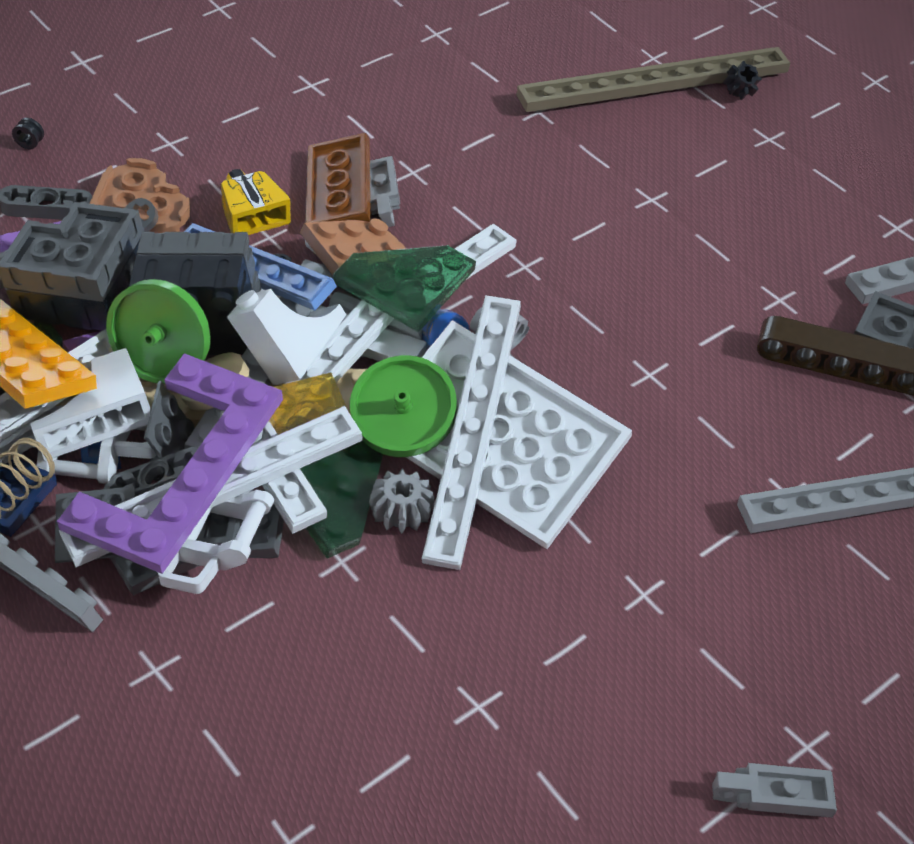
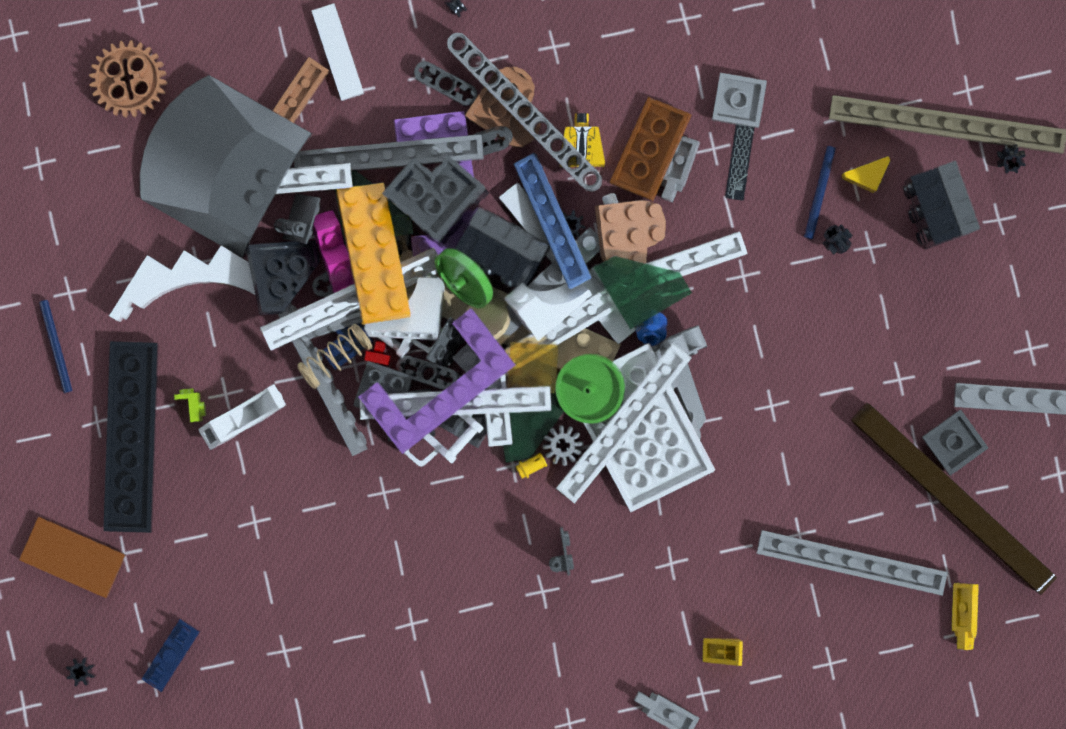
camera: 30 degrees right, 40 degrees up
none -> red tile [364,341,391,366]
none -> light grey beam [447,33,602,192]
none -> yellow pin [515,453,547,479]
none -> dark grey hinge [549,526,574,576]
none -> yellow slope [703,638,743,666]
none -> light grey plate [712,73,767,128]
none -> black sticker [725,125,755,201]
none -> dark blue bar [804,146,836,240]
none -> black gear [822,224,853,255]
none -> yellow slope [842,156,890,193]
none -> black piece [903,161,980,250]

